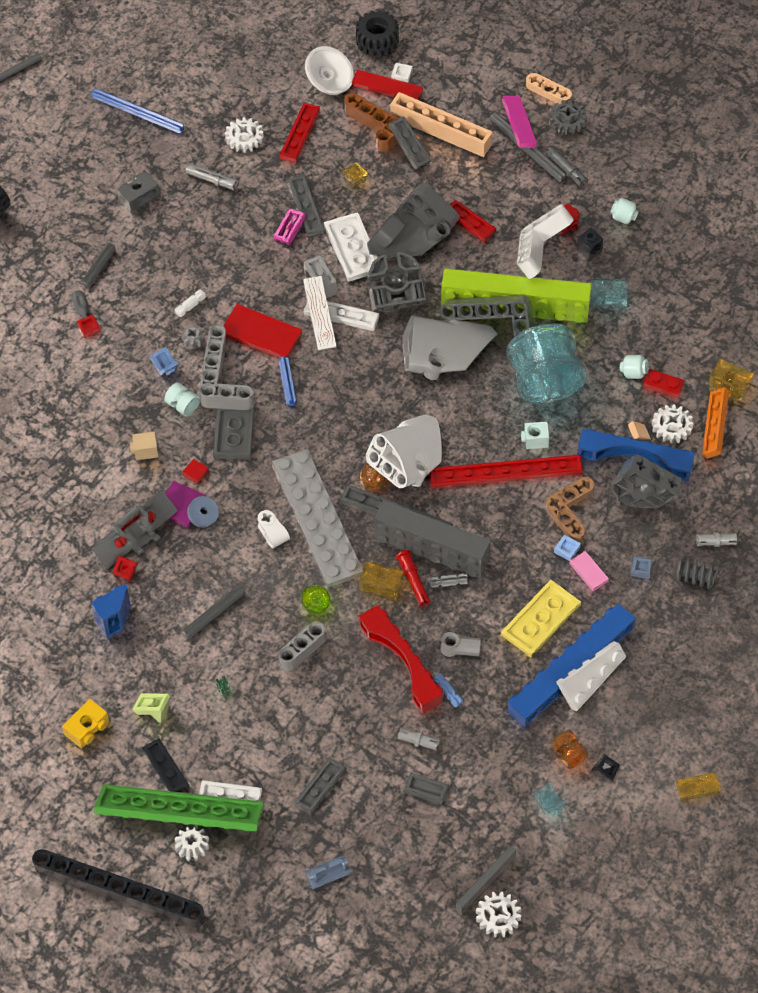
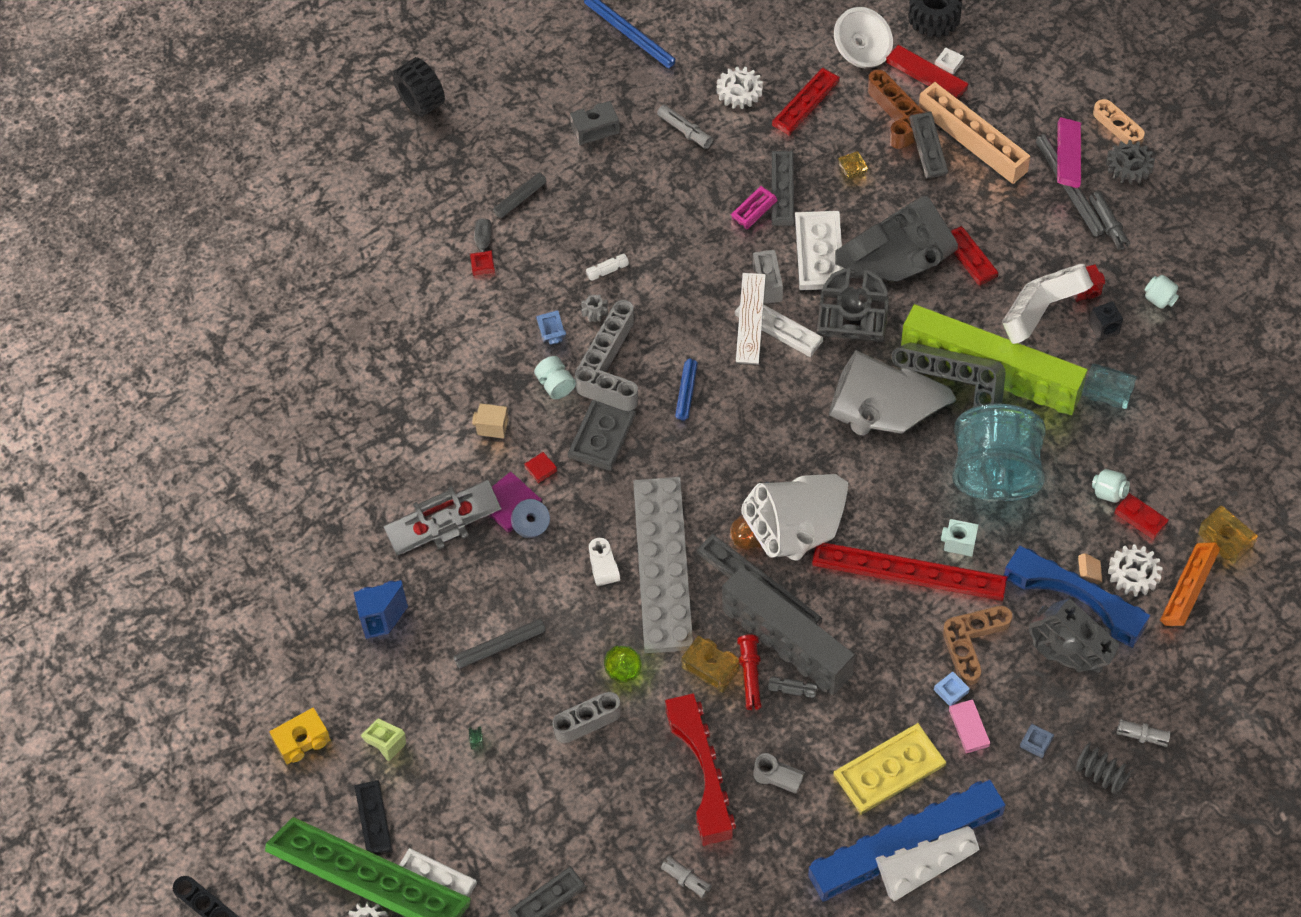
camera: 20 degrees right, 0 degrees up
red tile [112,556,138,581] -> none
red tile [223,304,303,359] -> none
medium blue axle [433,673,463,707] -> none

